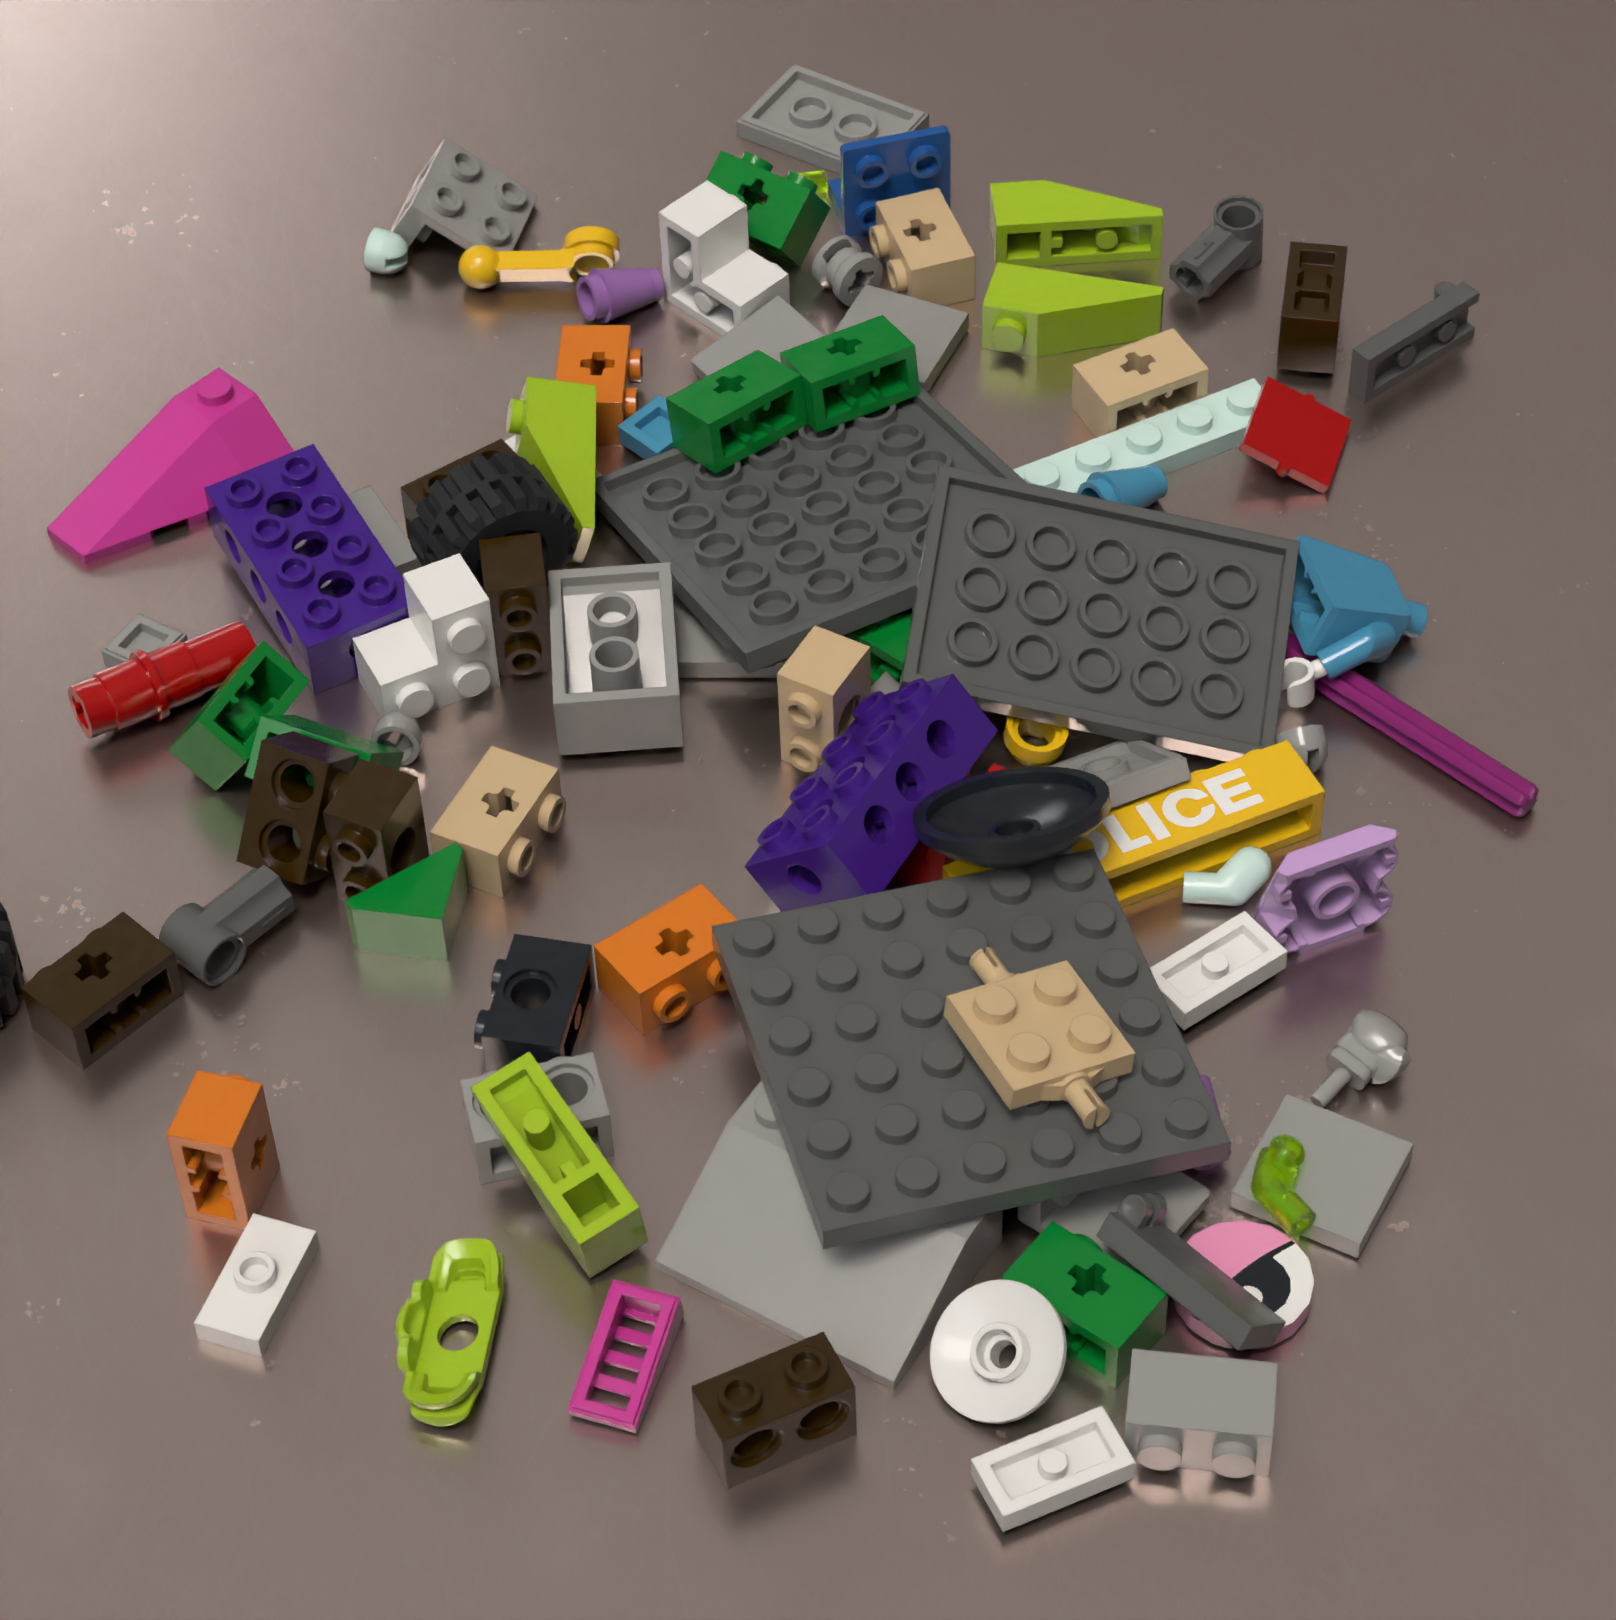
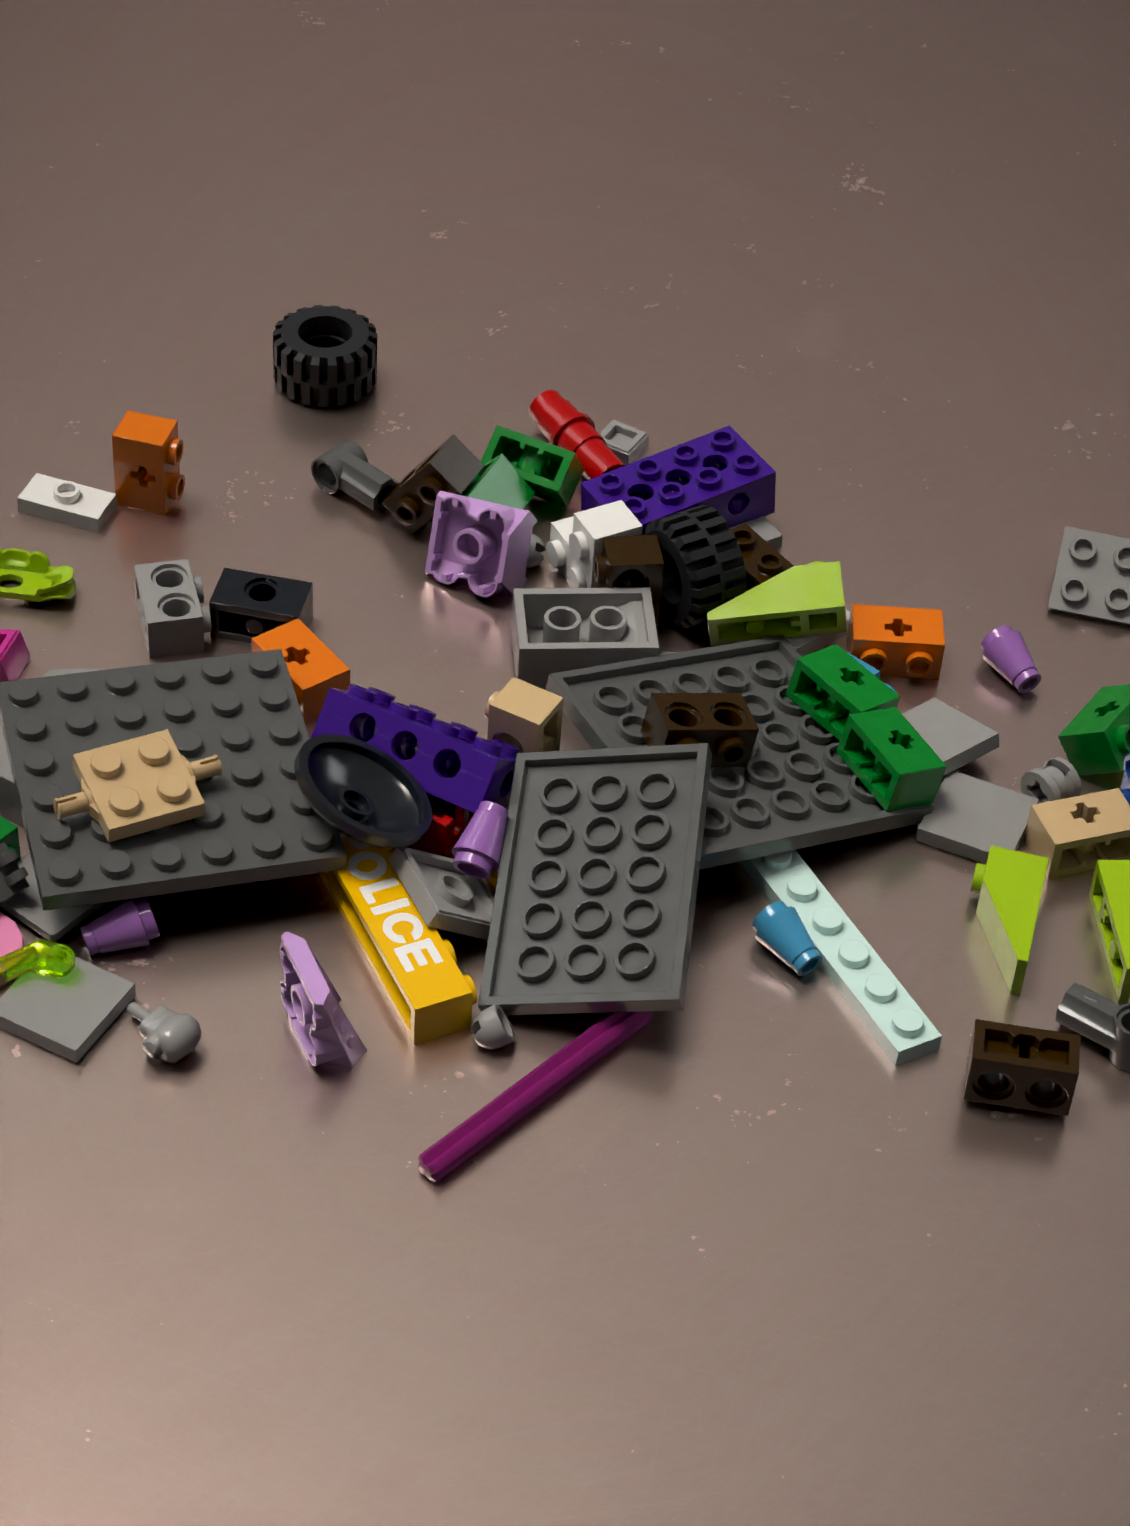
camera: 85 degrees right, 5 degrees down
dark brown brick [21,912,184,1070] -> none
dark pink wedge [47,367,294,564] -> none
dark brown brick [323,759,430,900] -> none
green slope [345,842,469,961] -> none
light aqua hinge [364,227,408,274] -> none
tan brick [430,745,566,898] -> none
yellow piece [458,226,620,289] -> none
lime slope [470,1051,648,1278] -> none
white brick [658,180,790,336] -> none
tan brick [1071,328,1209,438] -> none
white plate [1150,911,1288,1030] -> none
light aqua arm [1182,846,1272,906] -> none
red piece [1238,376,1352,494] -> none
dark azure torso [1281,534,1427,708] -> none
dark grey hinge [1348,281,1480,404] -> none
none -> lavender slope [425,491,537,597]
none -> medium lavender cone [452,801,508,879]
none -> dark brown brick [640,693,759,767]

